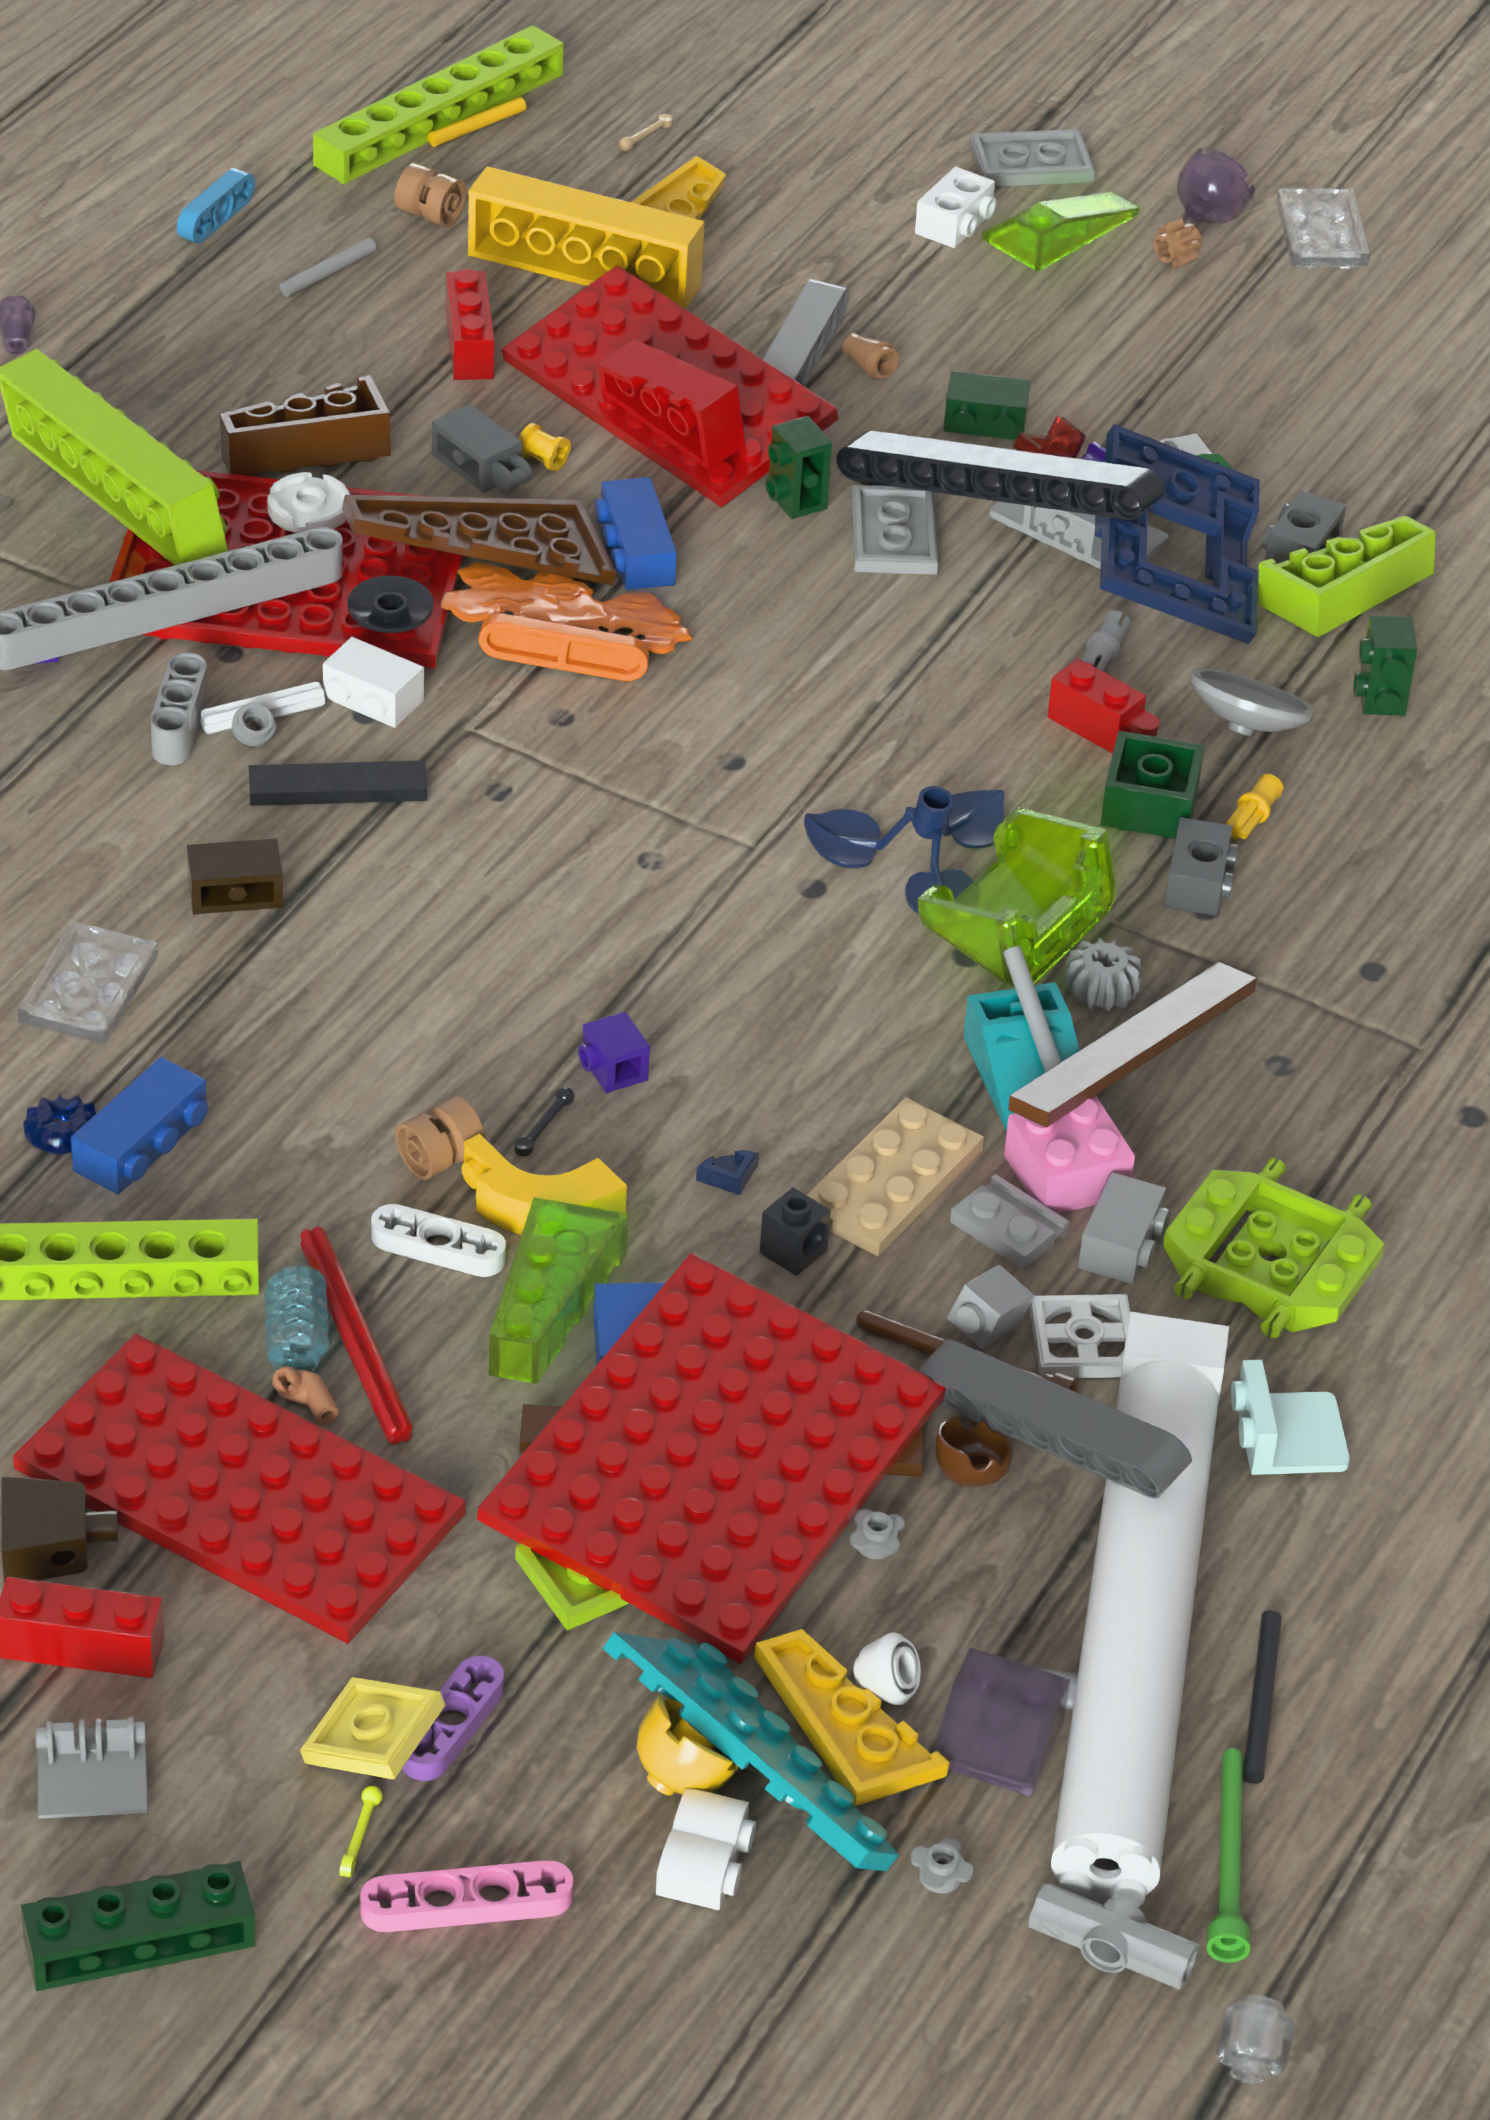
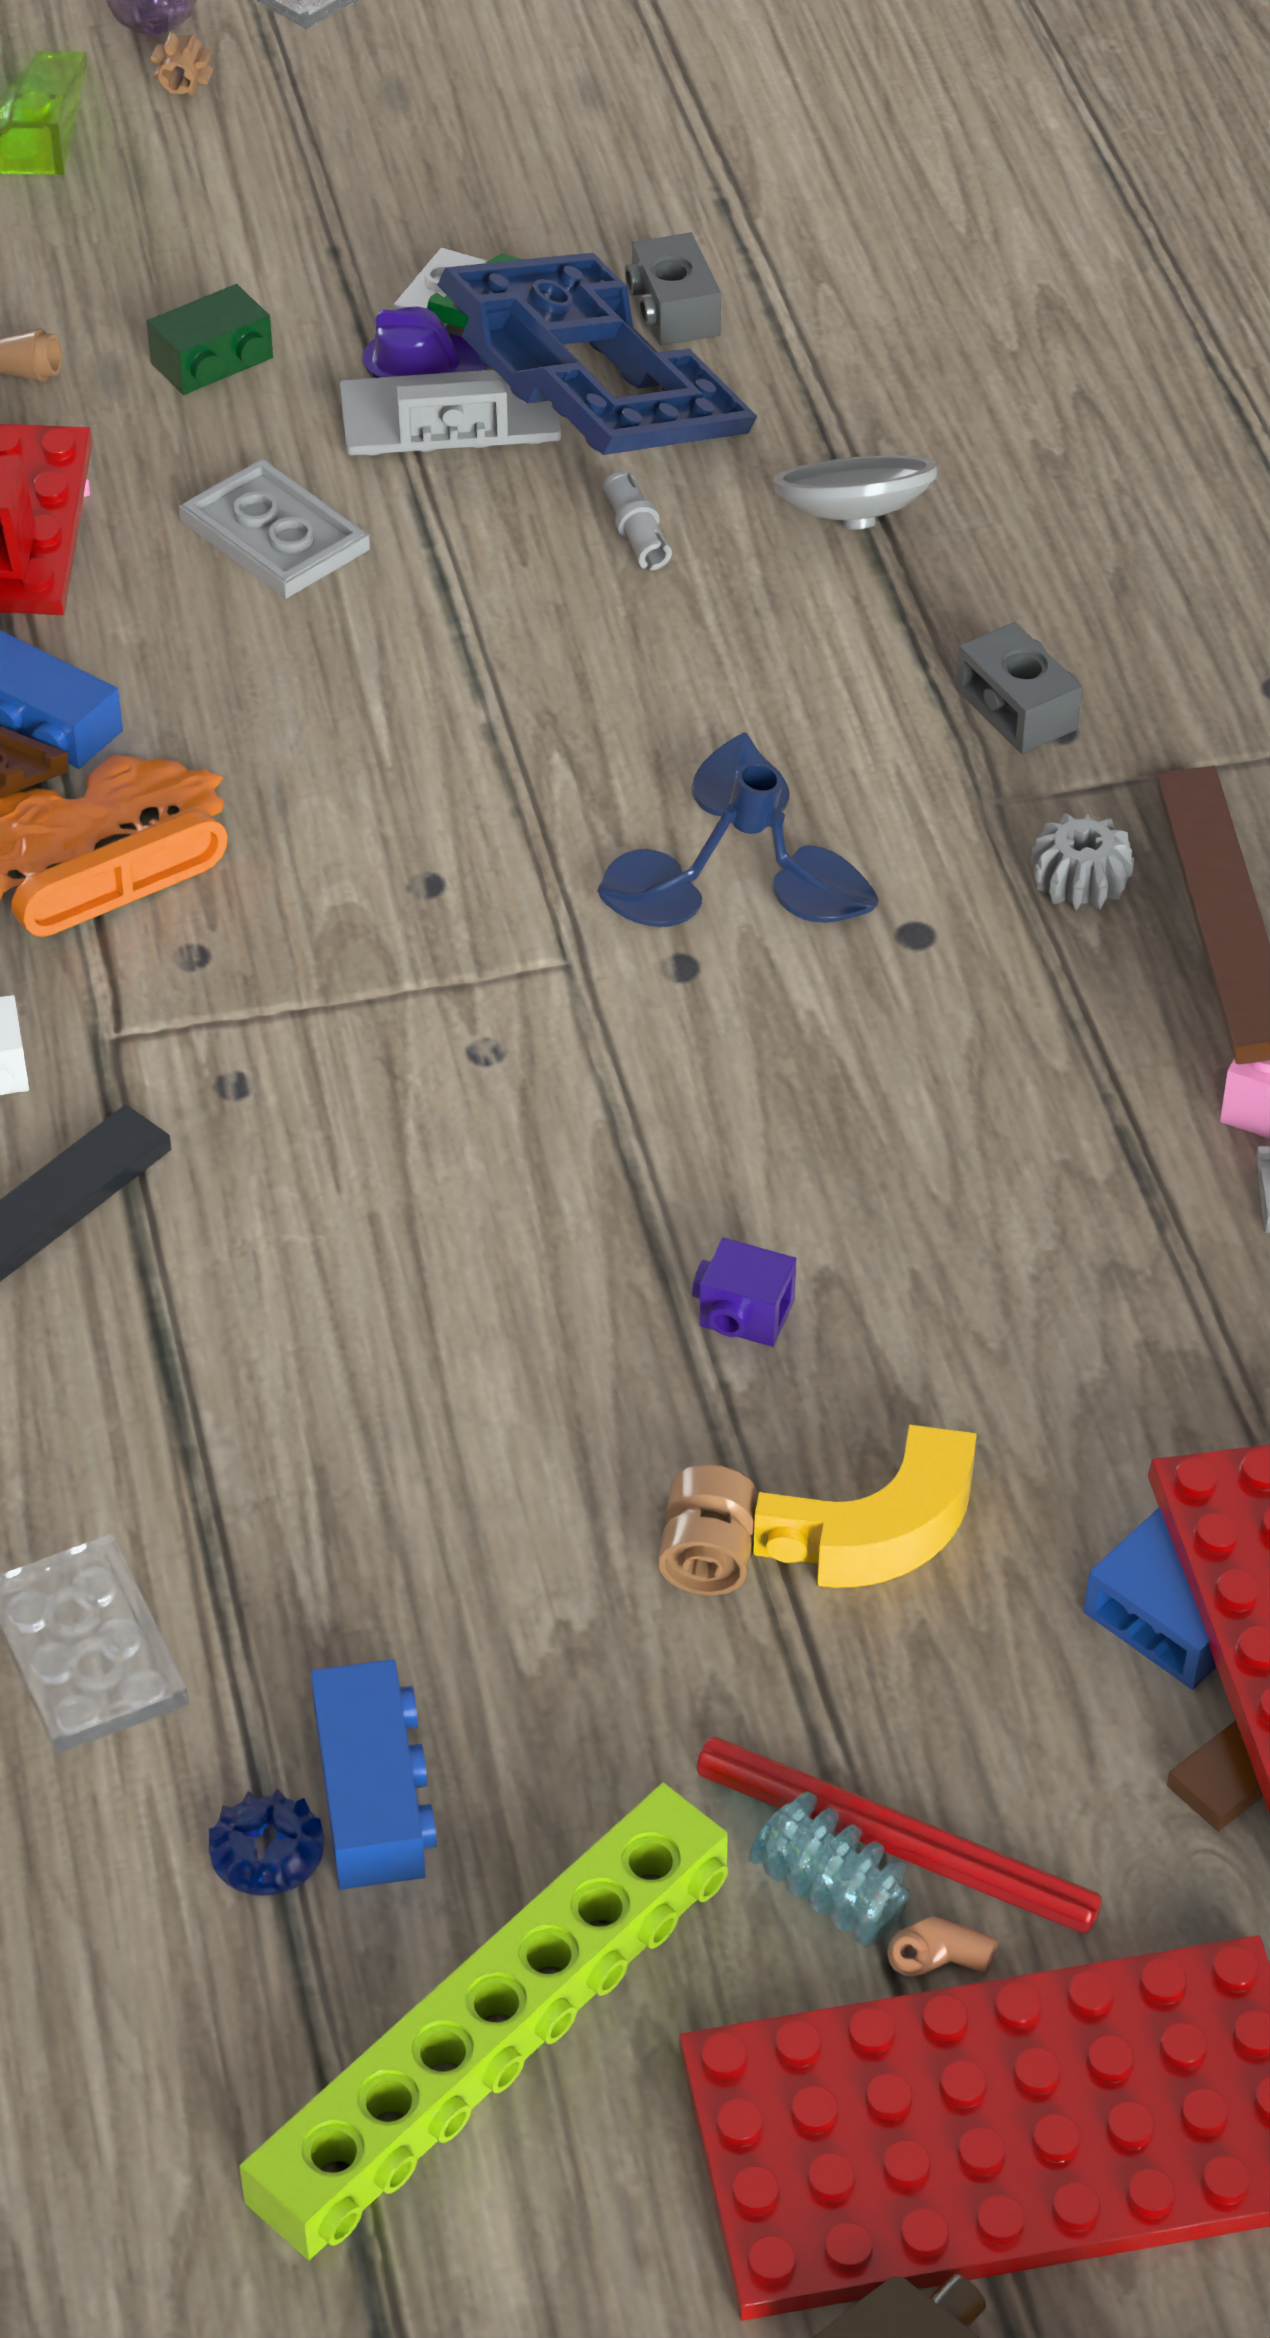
camera: 40 degrees left, 5 degrees up
dark brown brick [187,838,283,914] -> none
white beam [371,1204,506,1277] -> none
clear neon green wedge [489,1197,629,1384] -> none
black hinge [514,1087,575,1156] -> none
dark blue tile [696,1150,759,1195] -> none
black brick [759,1187,831,1276] -> none
dark green brick [766,416,832,519] -> none
tan plate [807,1097,984,1257] -> none
black beam [836,431,1164,520] -> none
clear neon green windscreen [917,807,1115,987] -> none
teal slope [963,982,1080,1130] -> none
light grey bar [1003,946,1061,1073] -> none
clear red bracket [1012,416,1086,458] -> none
red brick [1047,658,1160,754] -> none
dark green brick [1100,731,1205,839] -> none
yellow axle [1226,774,1284,841] -> none
lime wedge [1258,516,1436,637] -> none
dark green brick [1353,615,1417,716] -> none

